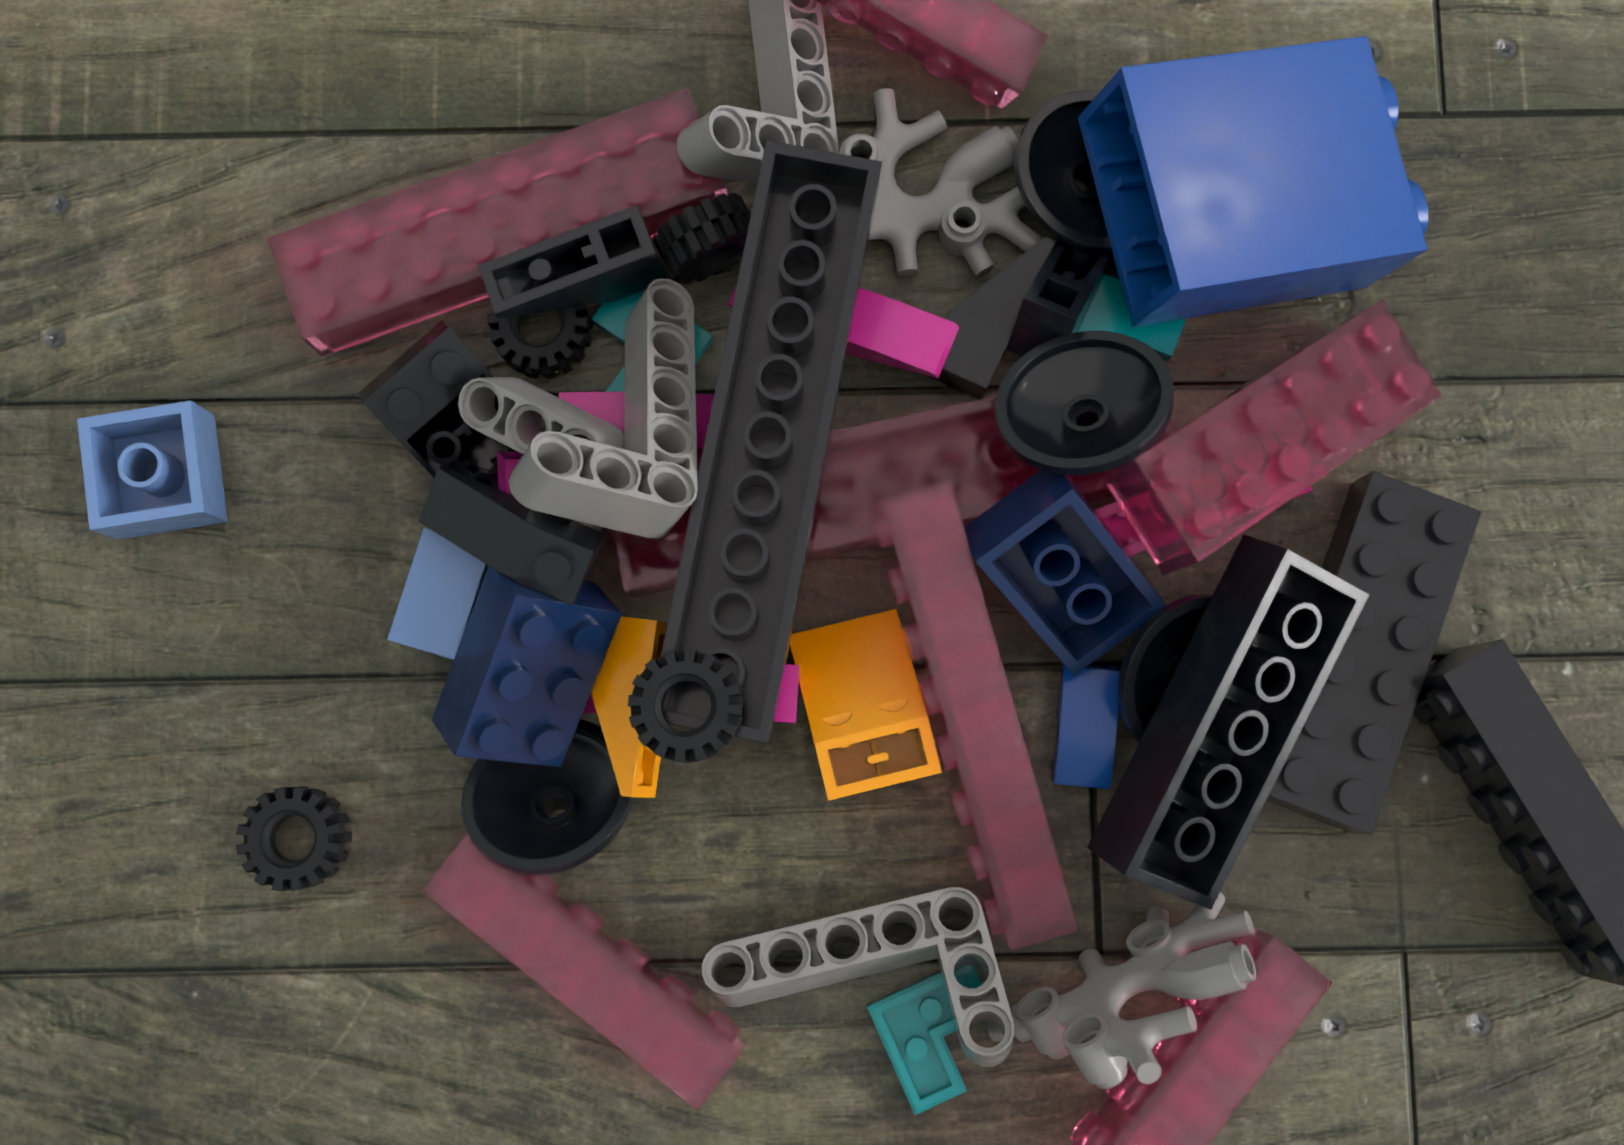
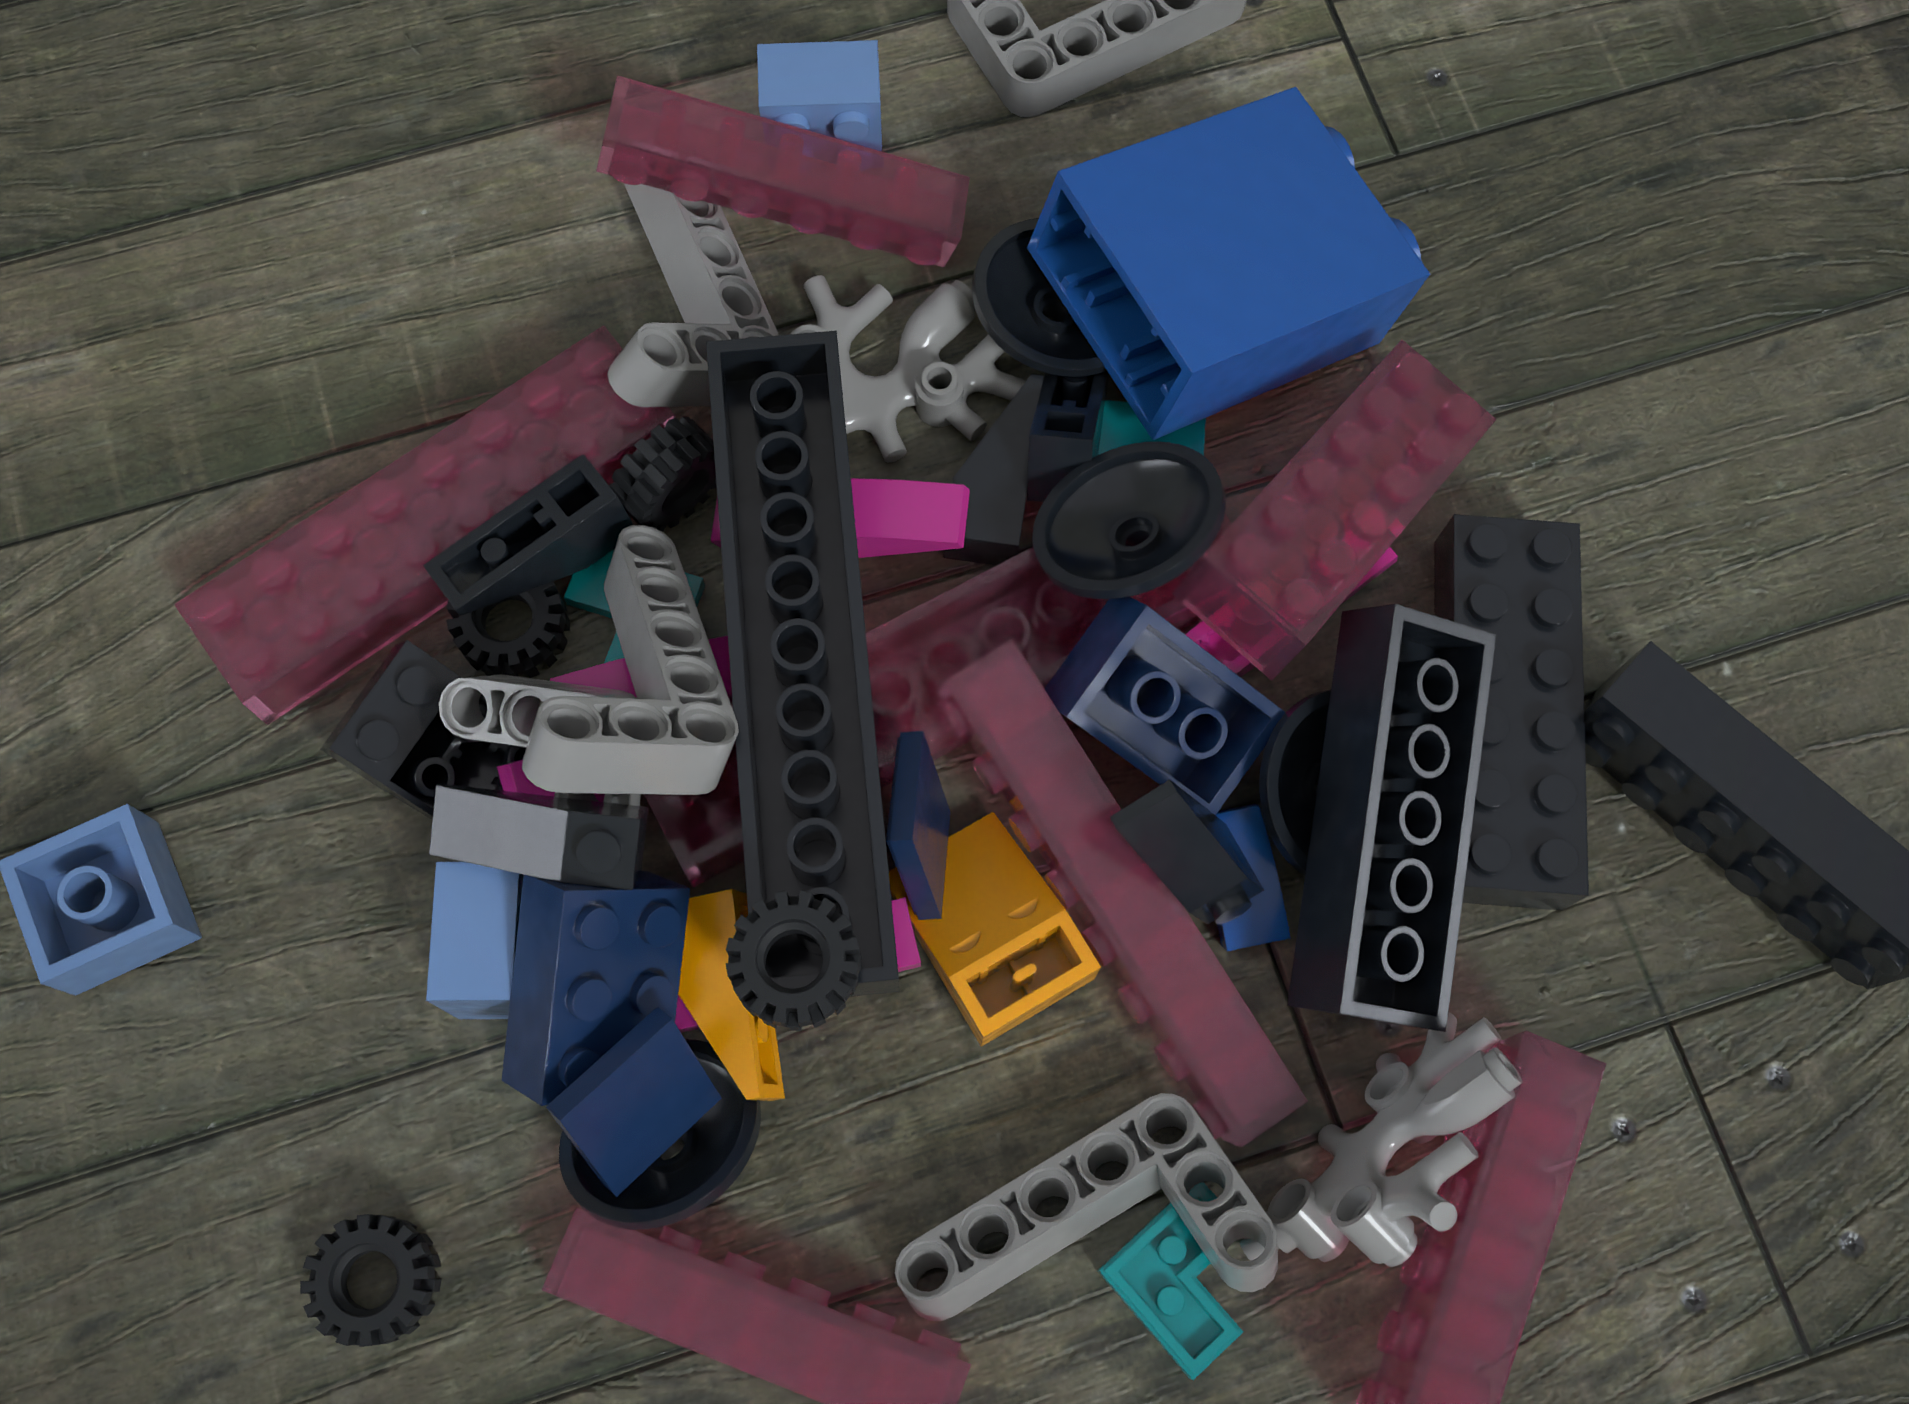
camera: 20 degrees left, 10 degrees down
none -> dark blue tile [546,1007,722,1197]
none -> dark blue tile [886,731,950,920]
none -> black slope [1110,779,1264,924]

